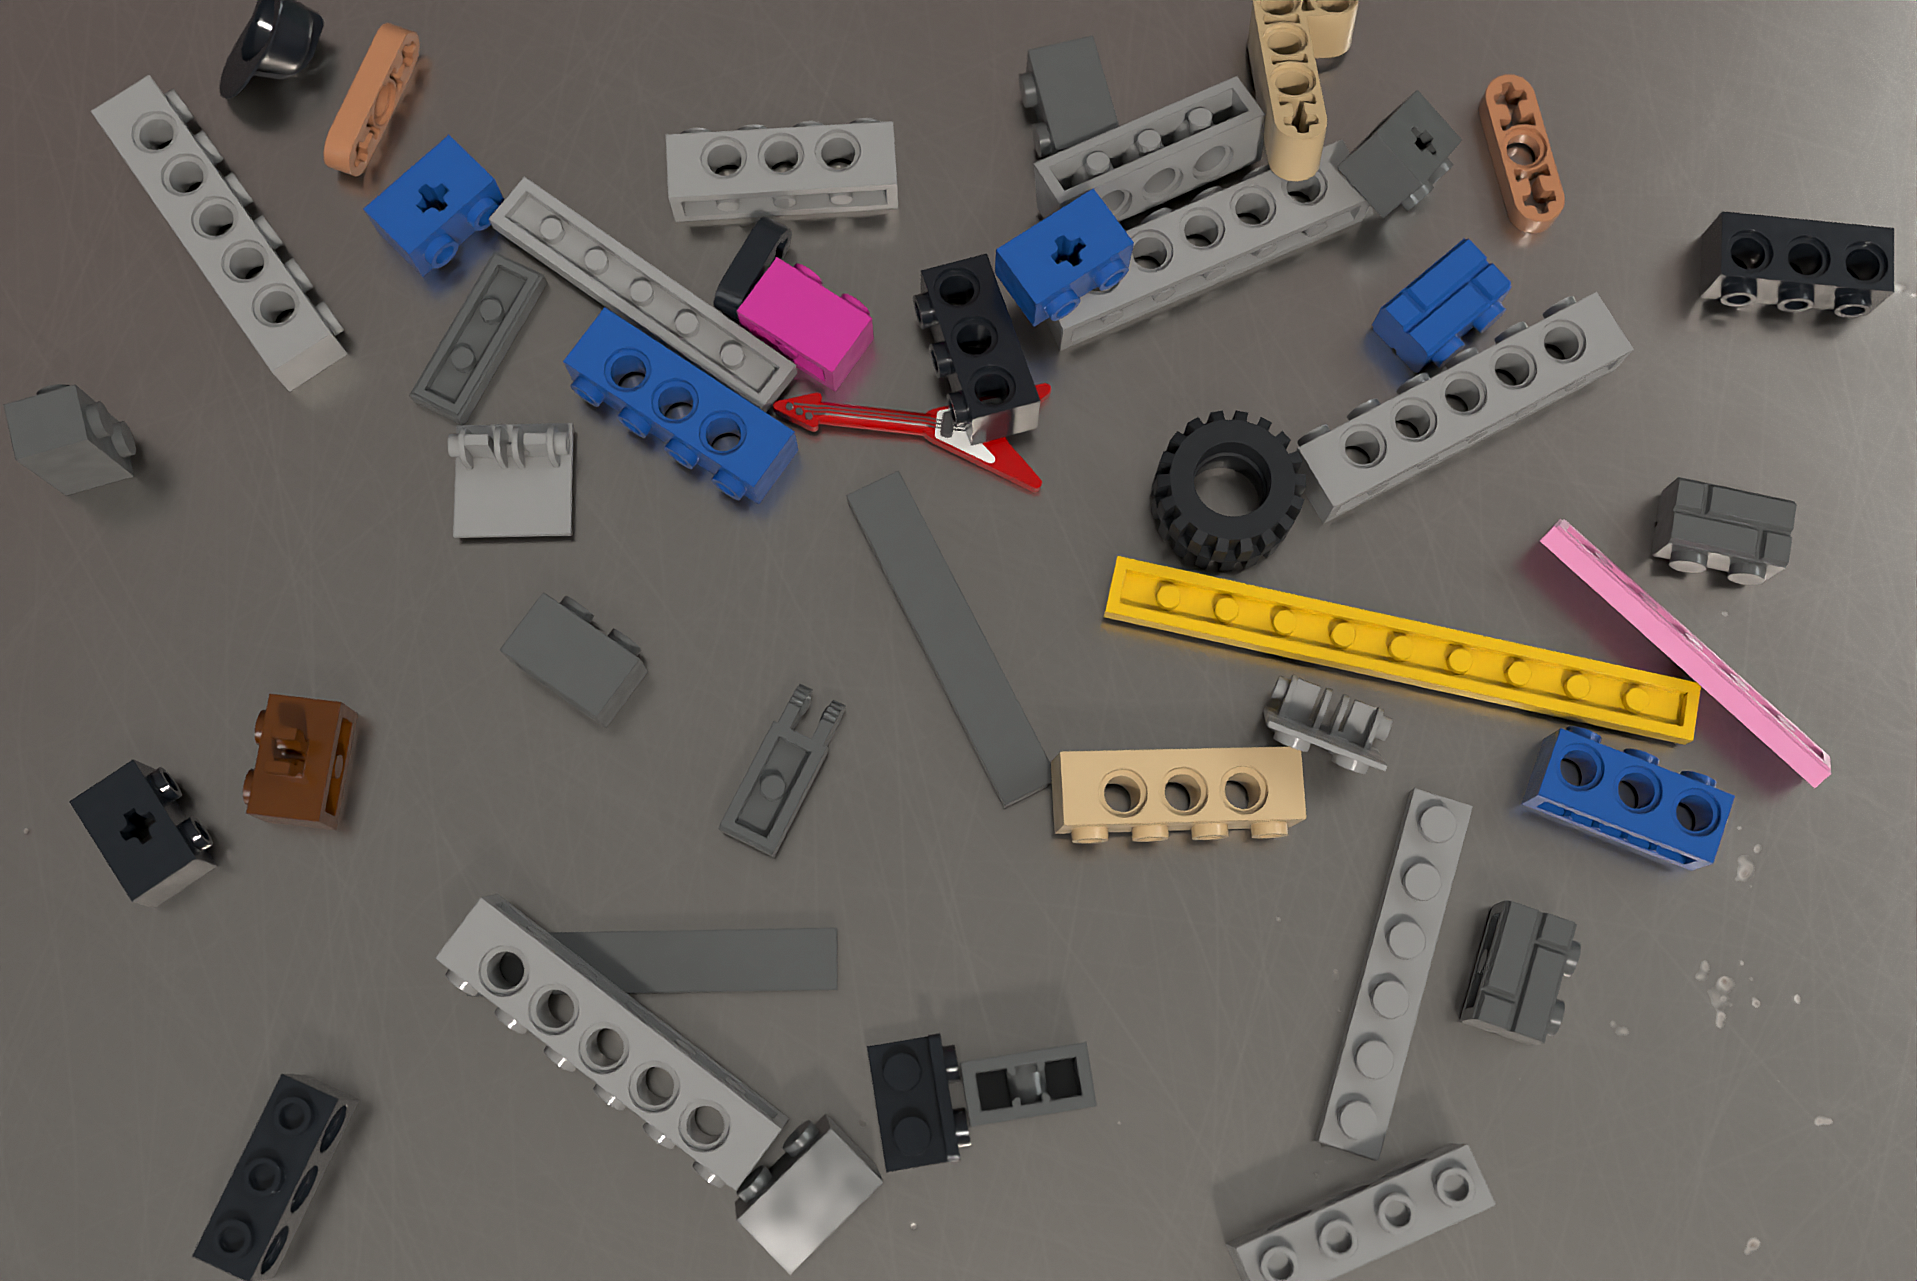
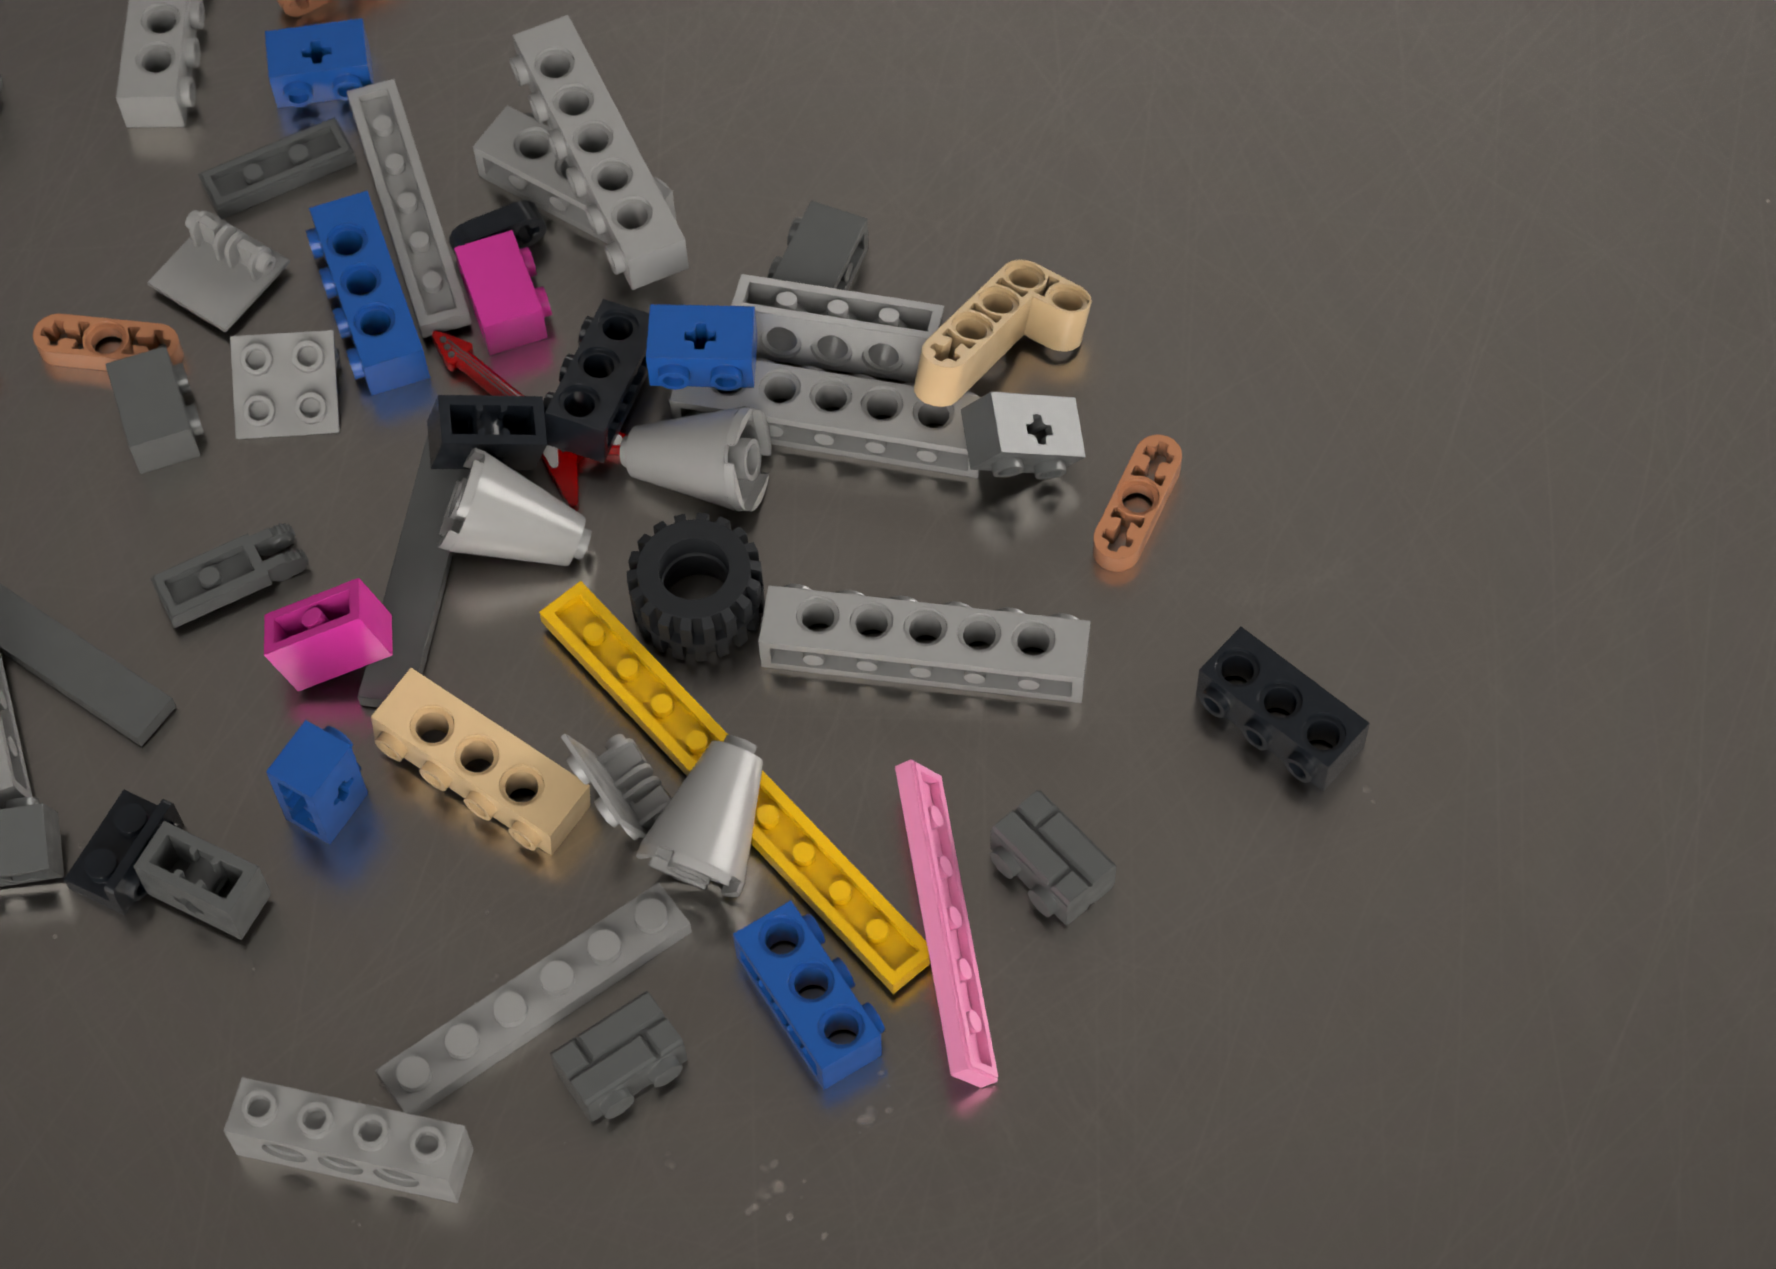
camera: 40 degrees right, 15 degrees down
blue brick [1372,238,1512,373] -> none
none -> nougat beam [33,314,184,371]
none -> light grey hinge [230,330,340,439]
none -> dark pink brick [264,578,393,692]
none -> blue brick [266,720,368,845]
none -> black brick [427,395,547,470]
none -> light grey cone [437,448,592,566]
none -> light grey brick [509,15,689,290]
none -> light grey cone [620,406,771,512]
none -> light grey cone [636,735,763,897]

